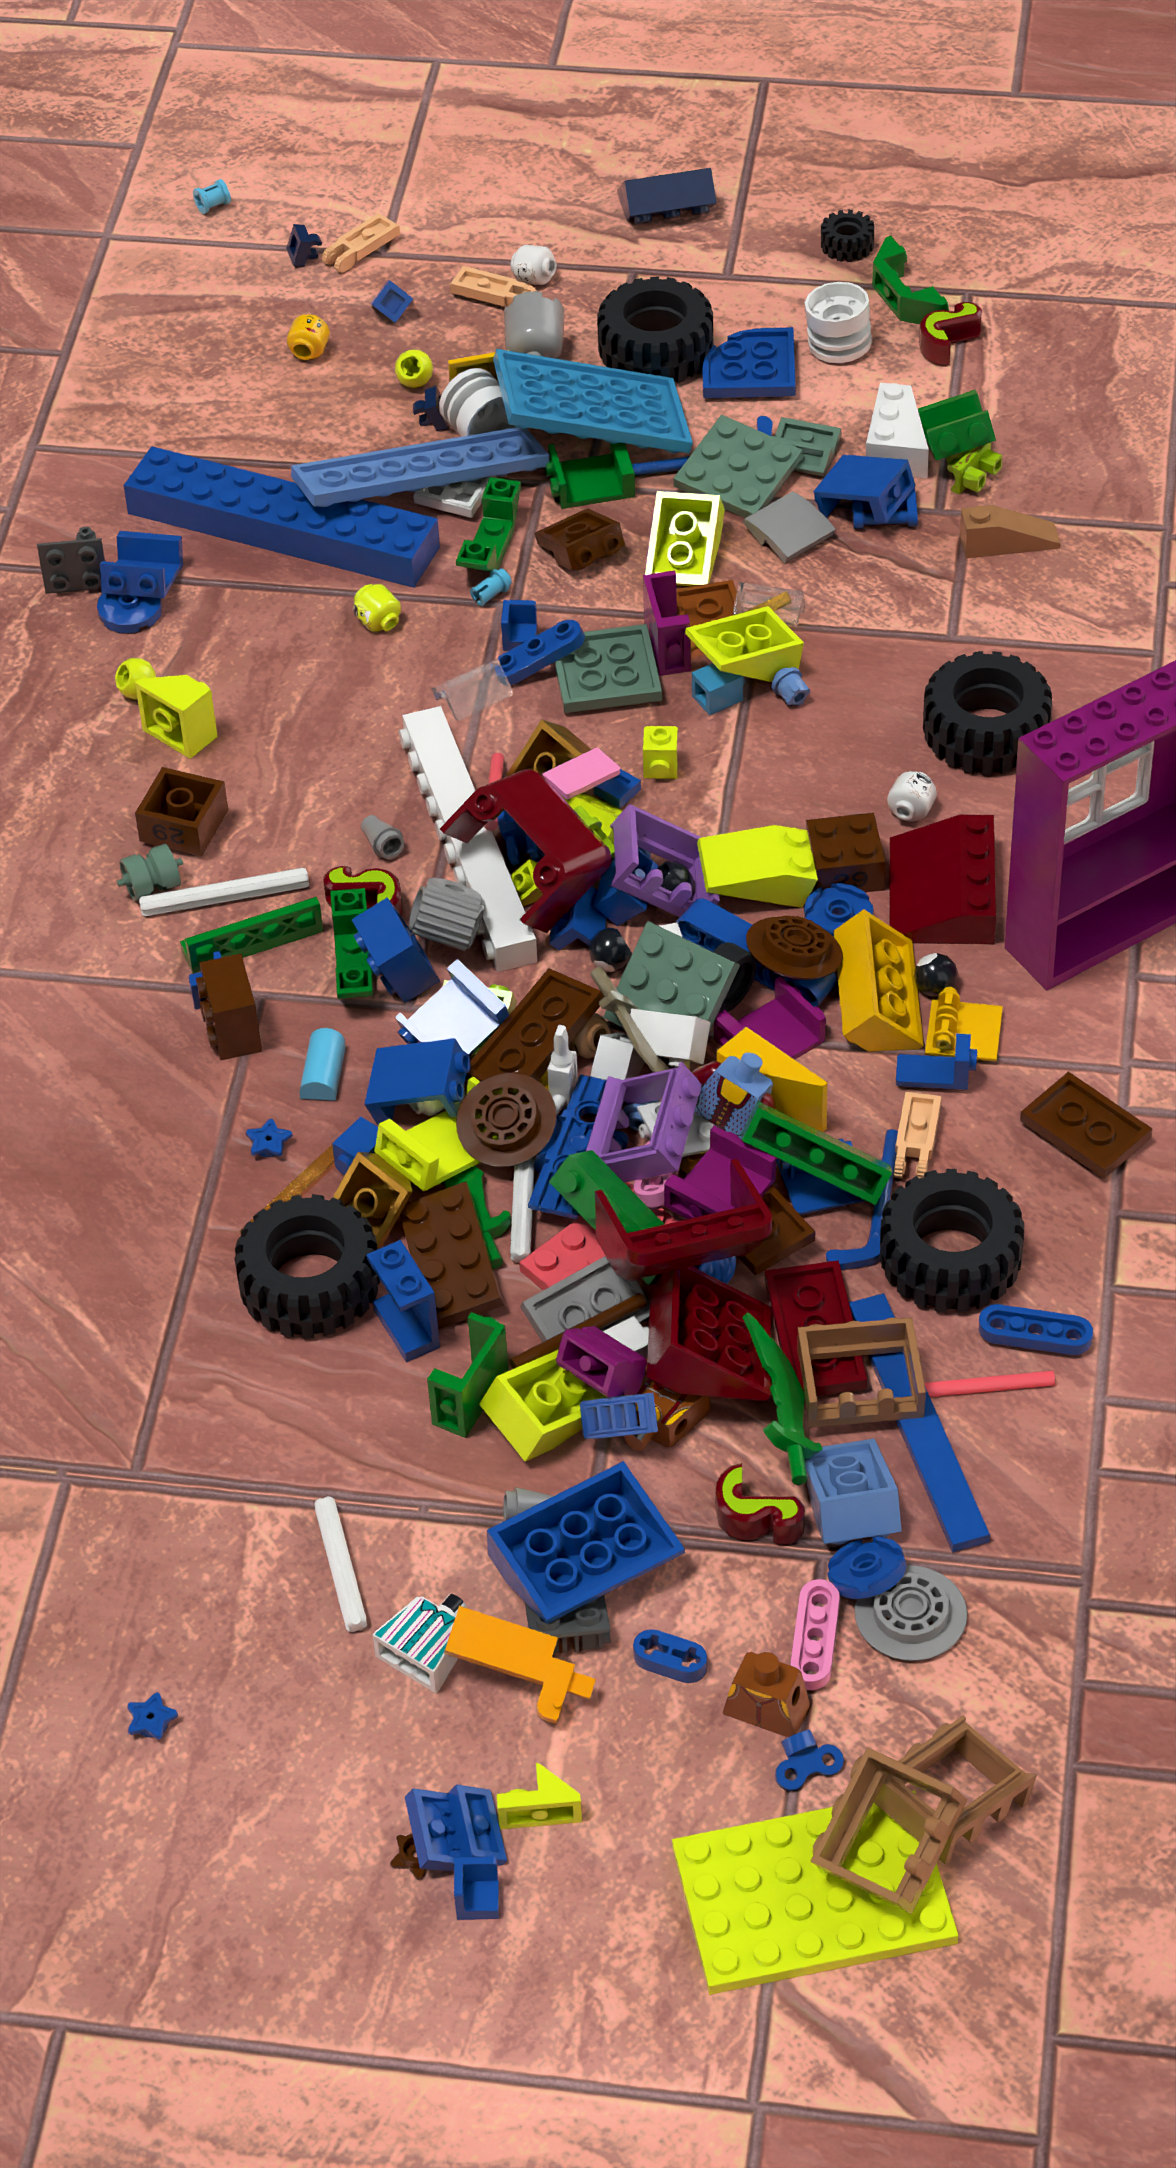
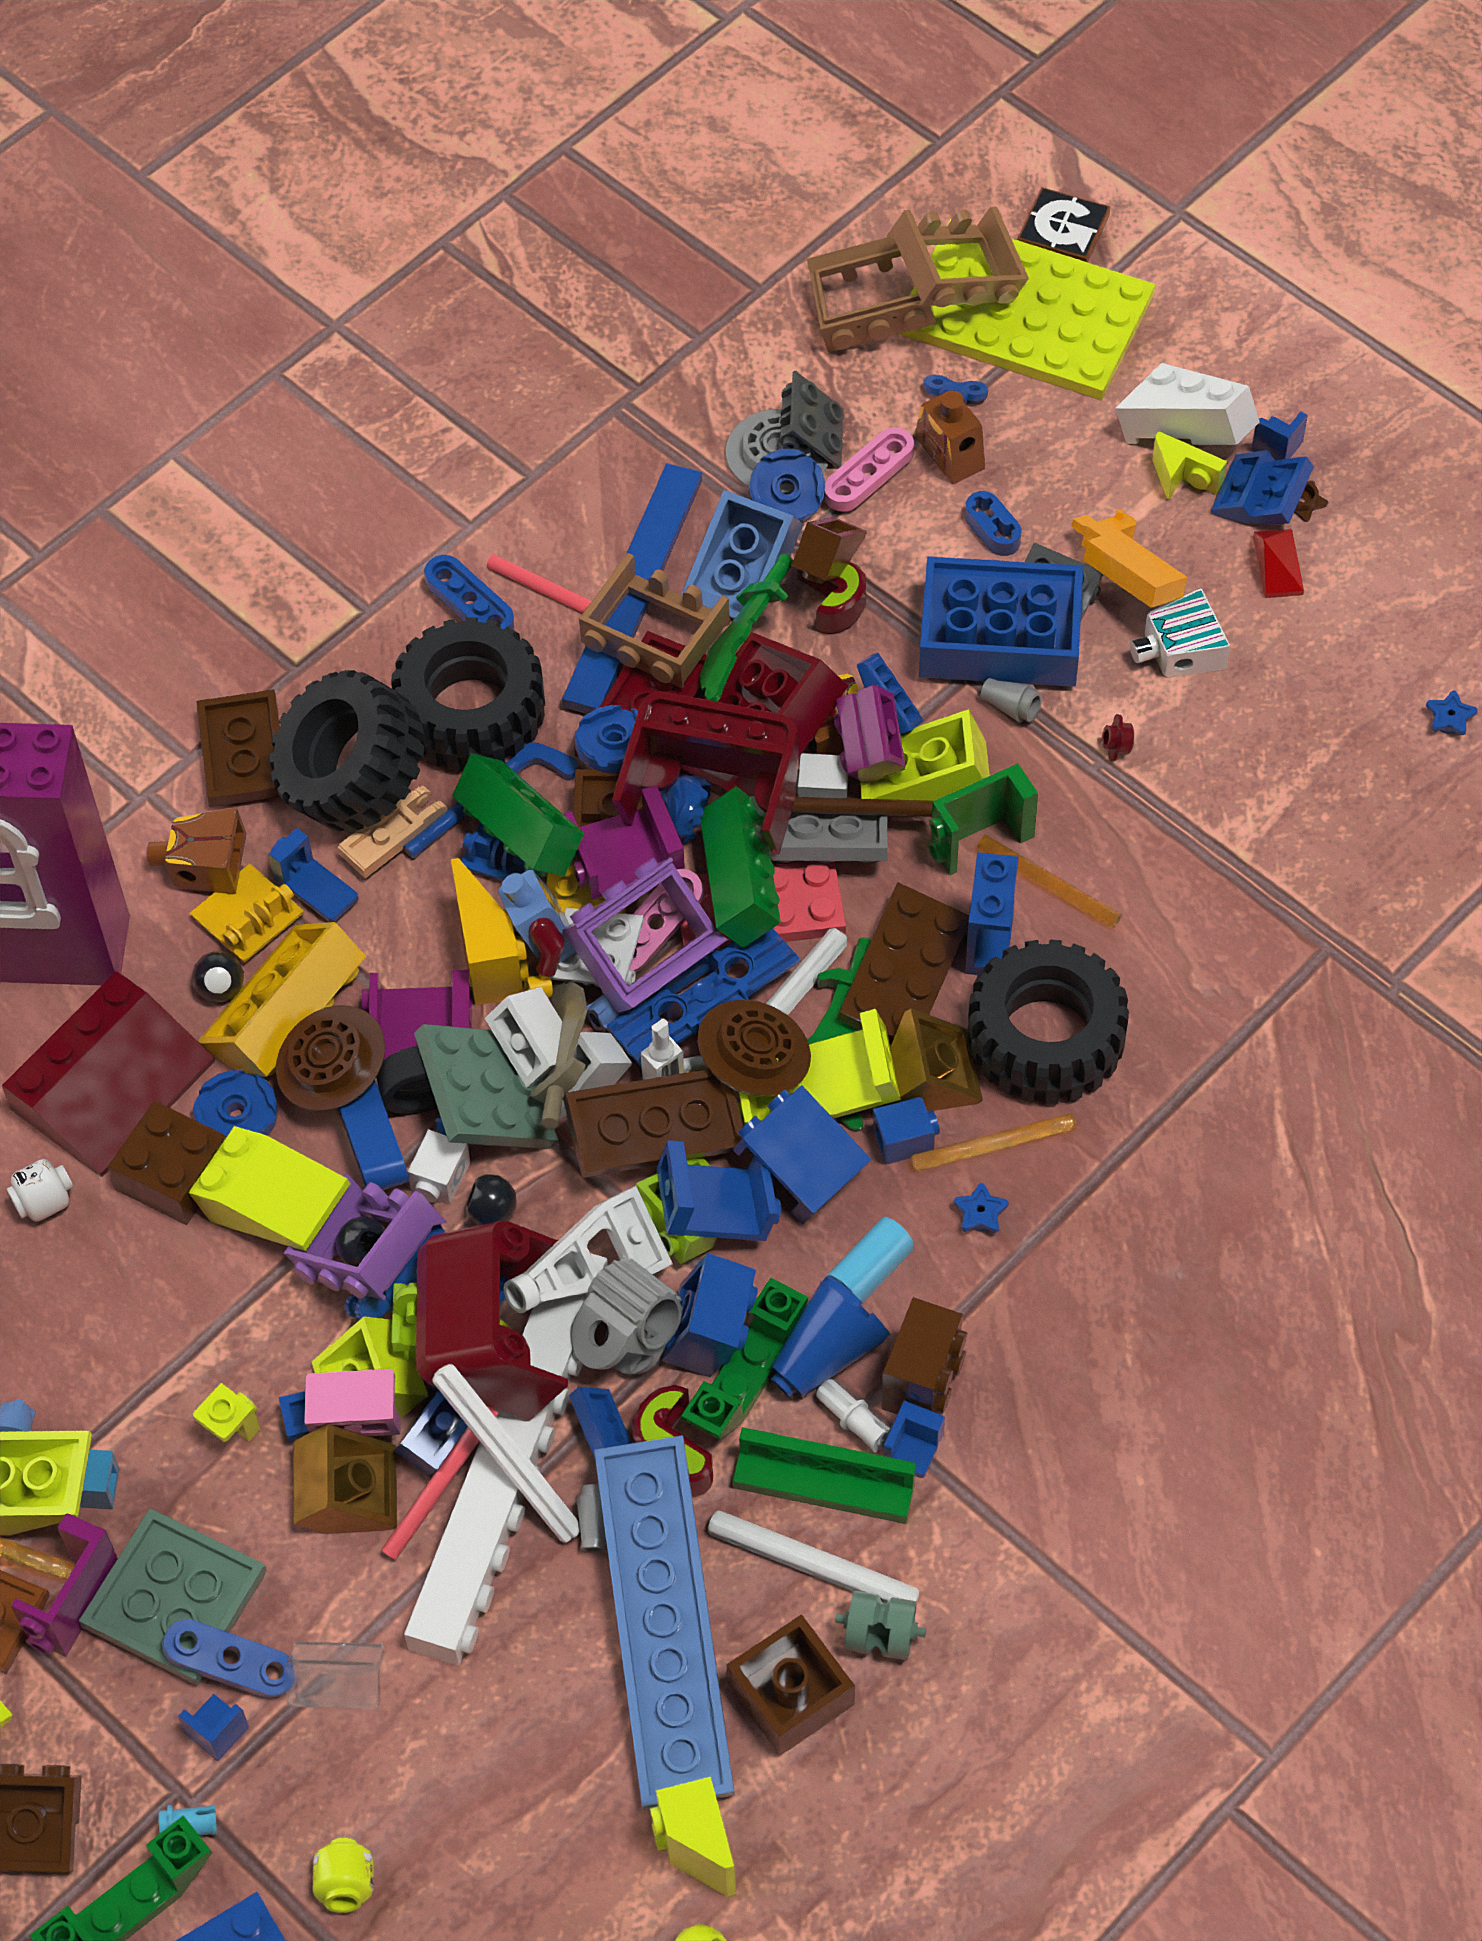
camera: 145 degrees left, 10 degrees up
white axle [314,1496,367,1632] -> none
none -> dark orange torso [147,808,247,893]
none -> black tyre [270,670,425,832]
none -> white axle [433,1364,580,1543]
none -> white plate [504,1186,673,1313]
none -> blue plate [569,1387,632,1458]
none -> blue plate [574,705,638,773]
none -> medium blue plate [594,1435,735,1810]
none -> blue cone [771,1276,890,1397]
none -> dark grey hinge [779,370,844,469]
none -> reddish brown slope [792,517,867,584]
none -> white axle [816,1379,891,1452]
none -> clear yellow bar [977,834,1122,928]
none -> tile [1017,187,1110,262]
none -> dark red plate [1102,714,1134,761]
none -> white wedge [1115,363,1260,445]
none -> red slope [1253,529,1304,598]

